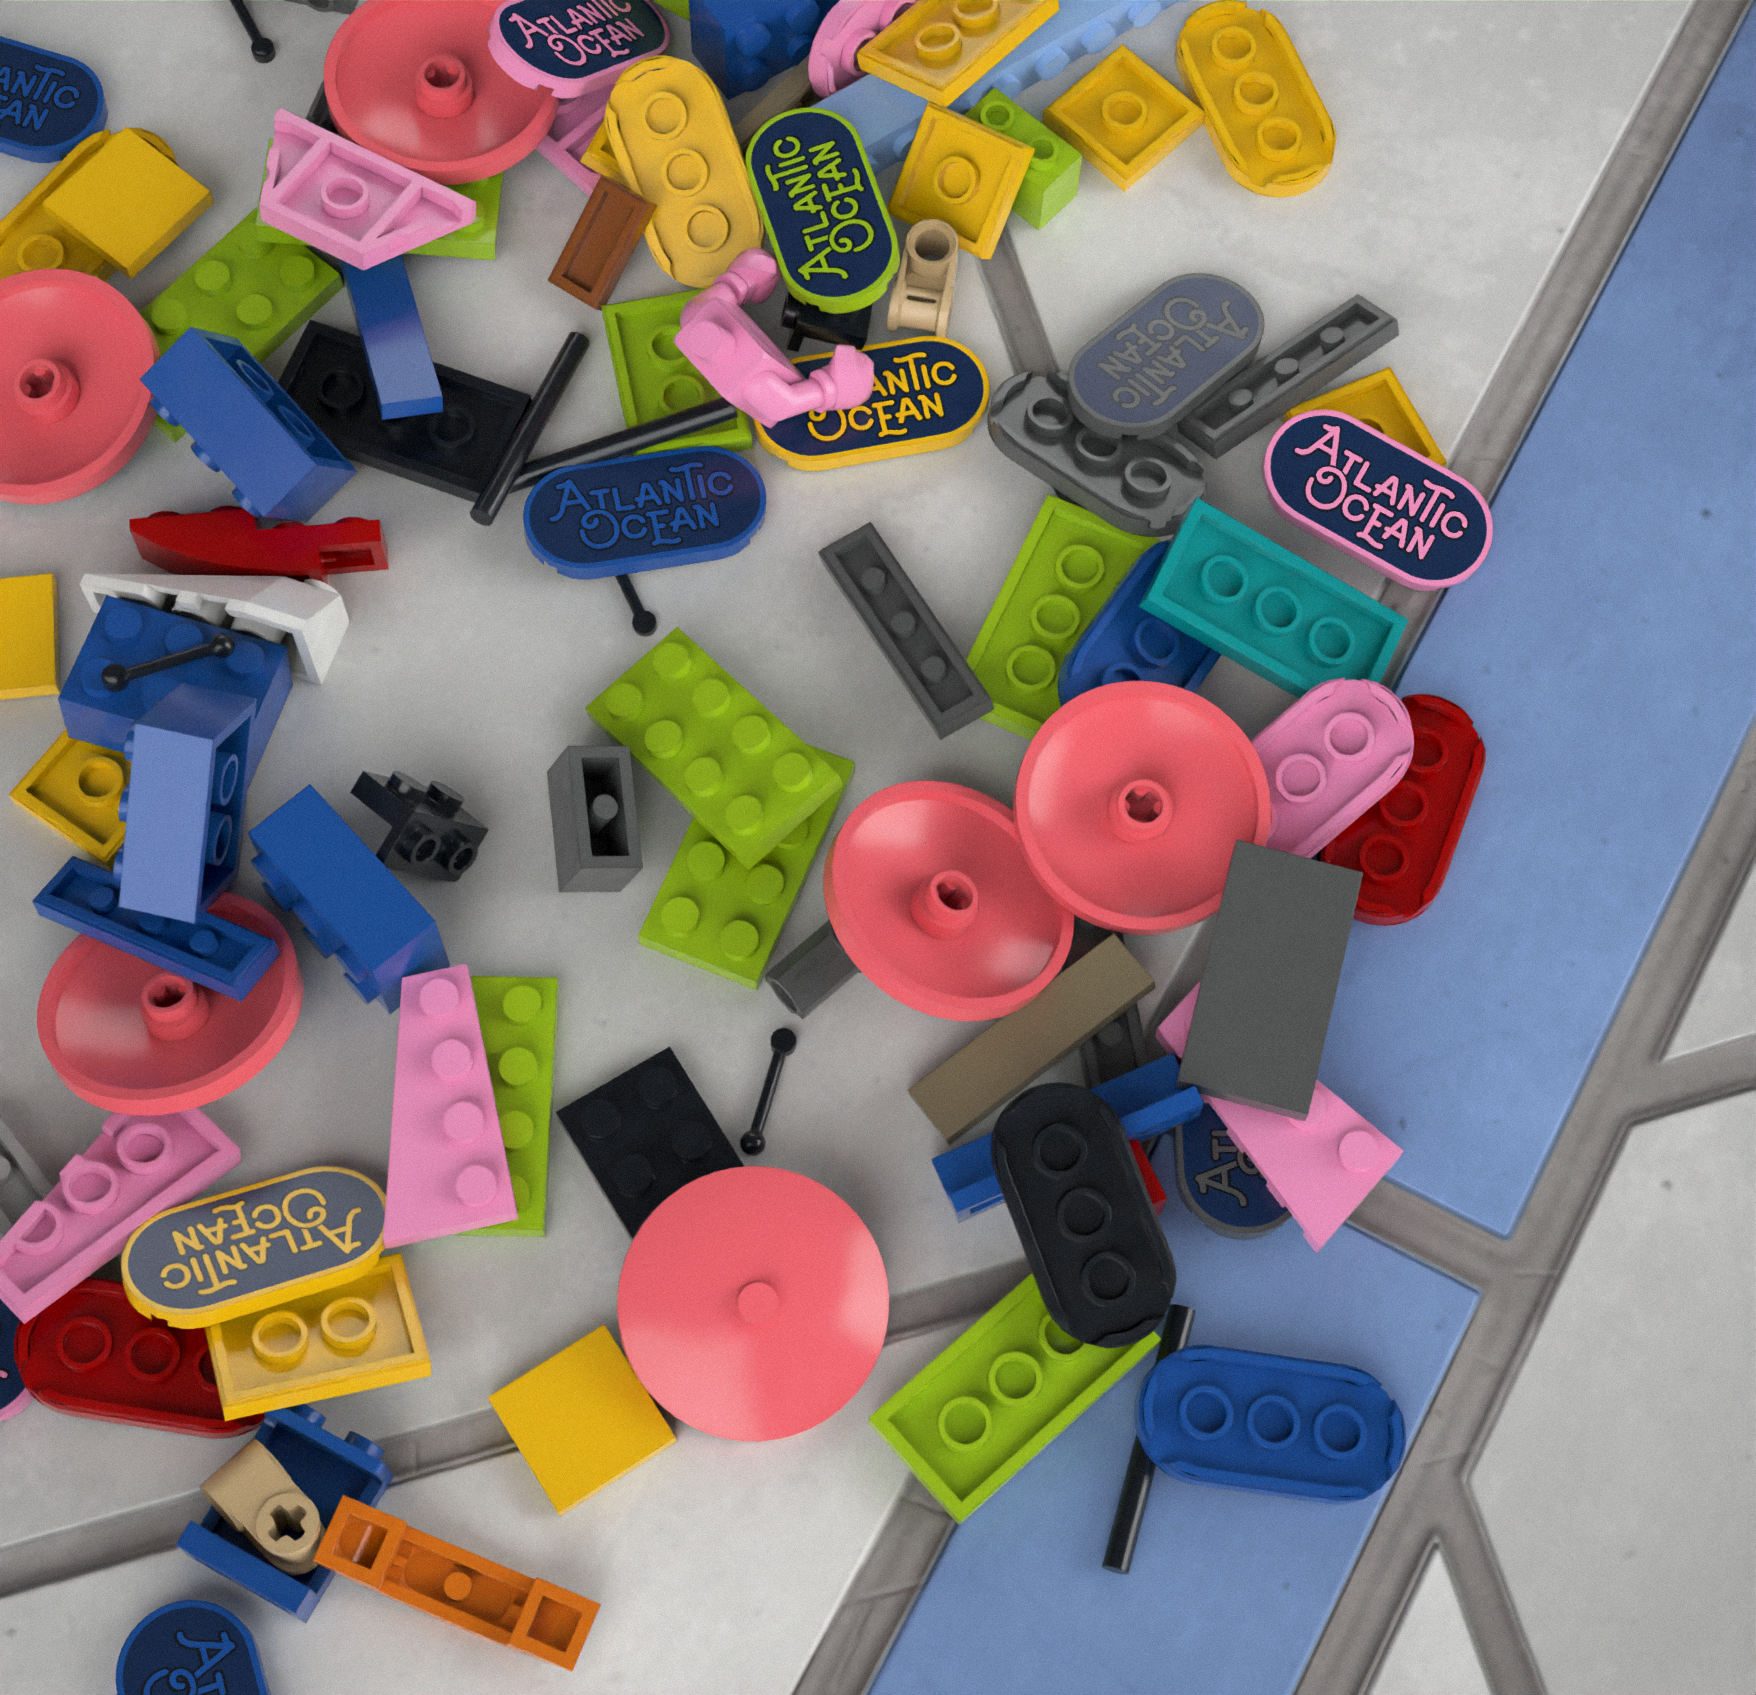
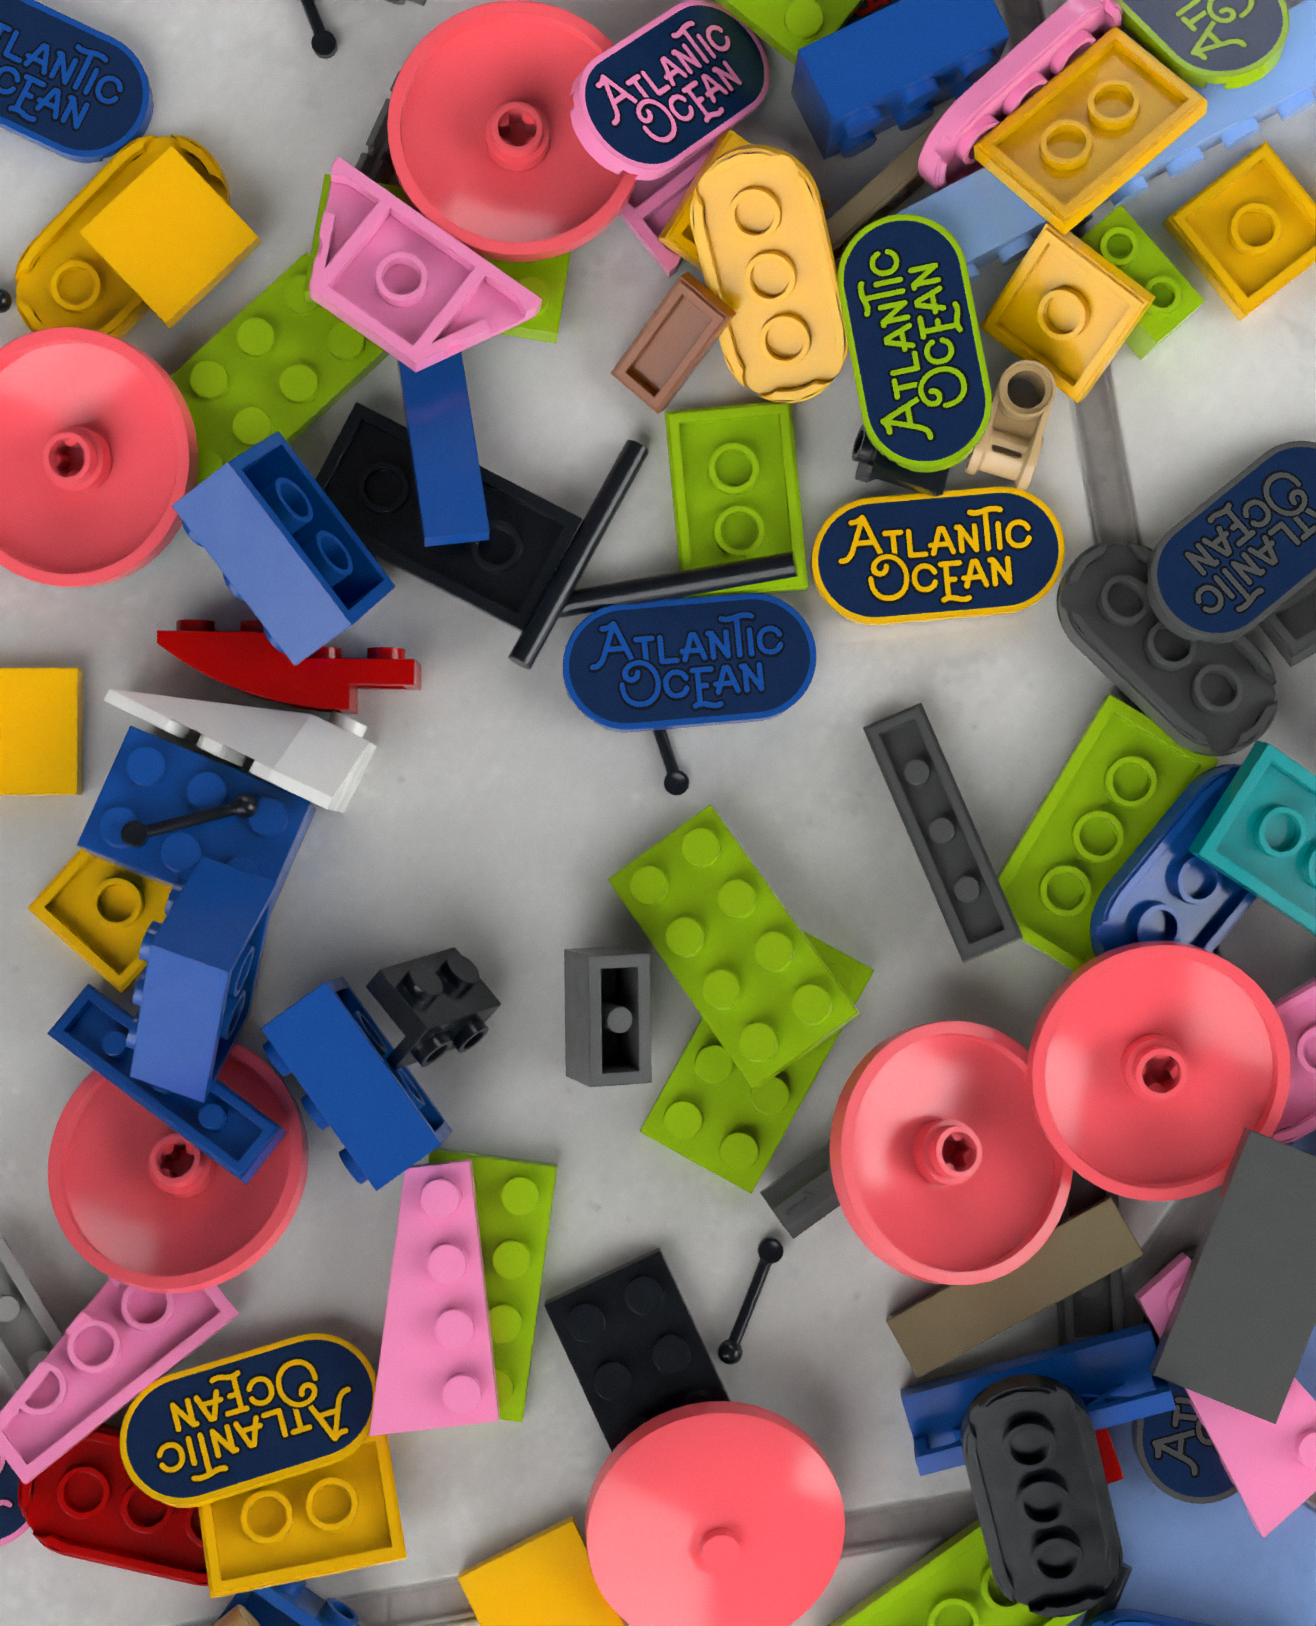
camera: 10 degrees right, 20 degrees up
bright pink torso [673,247,874,429] -> none

